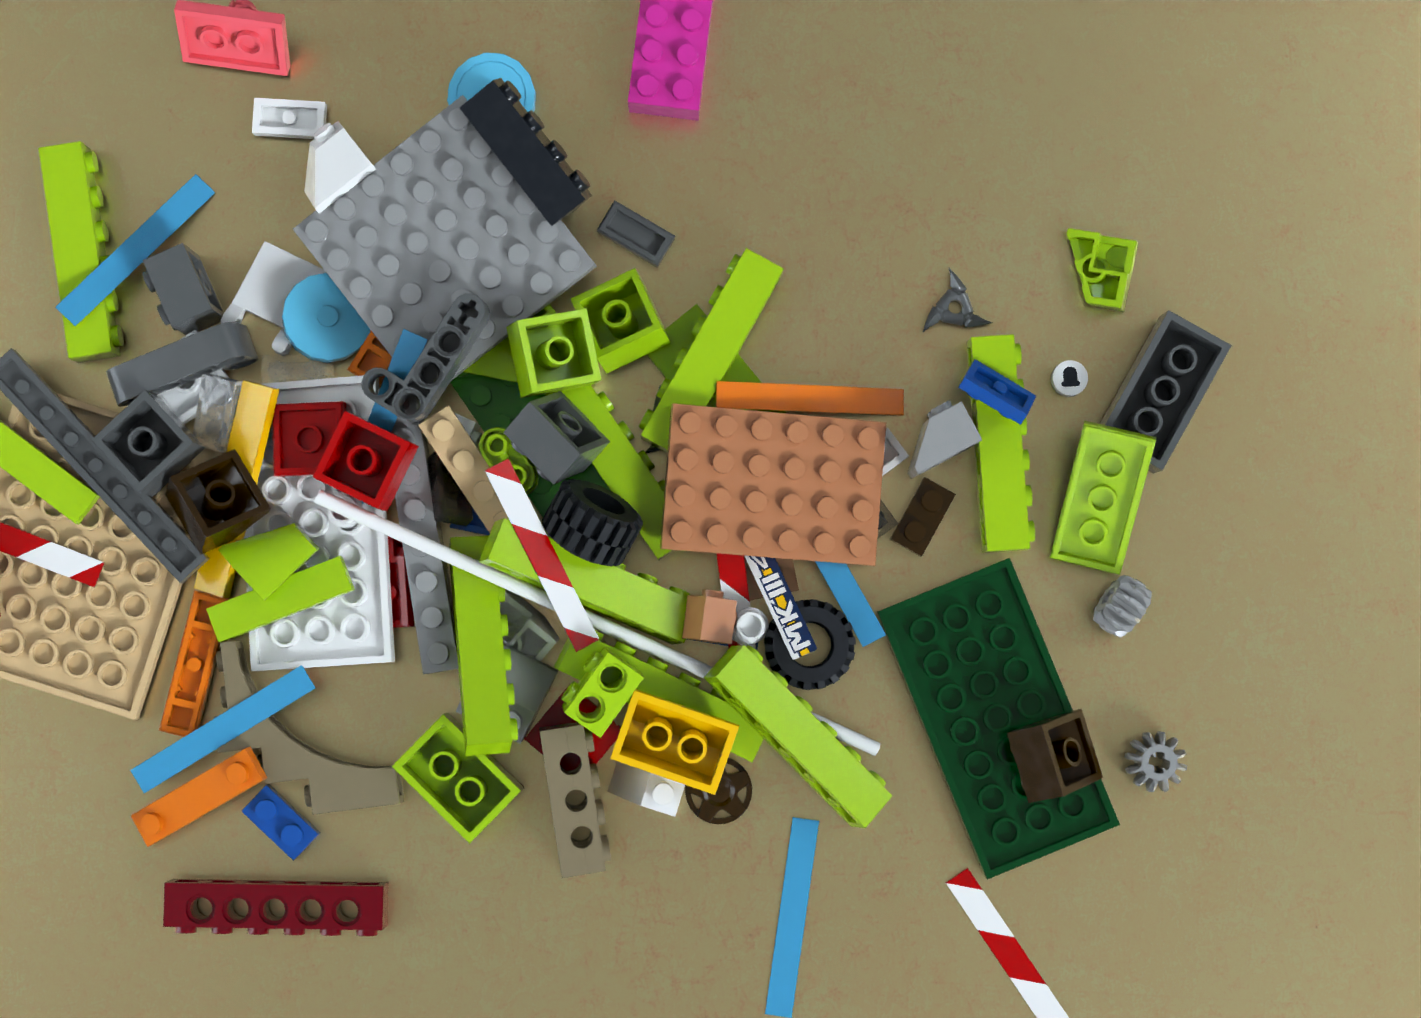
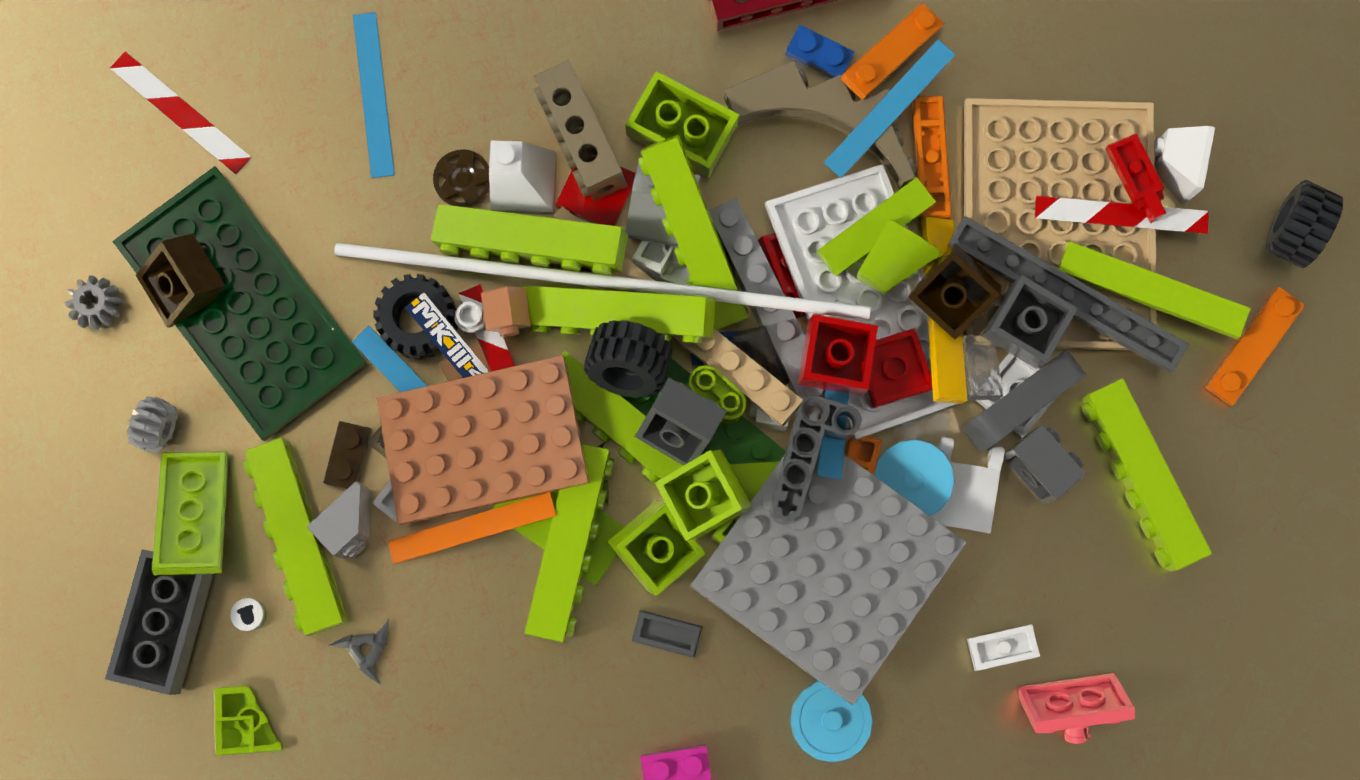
camera: 170 degrees right, 5 degrees down
dark azure sticker [55,174,215,326] -> none
white slope [304,121,376,214] -> none
black slope [460,78,592,226] -> none
sticker [484,458,600,652] -> none
lime brick [561,647,644,738] -> none
yellow slope [610,689,739,795] -> none
lime brick [703,645,892,828] -> none
blue plate [958,359,1036,425] -> none

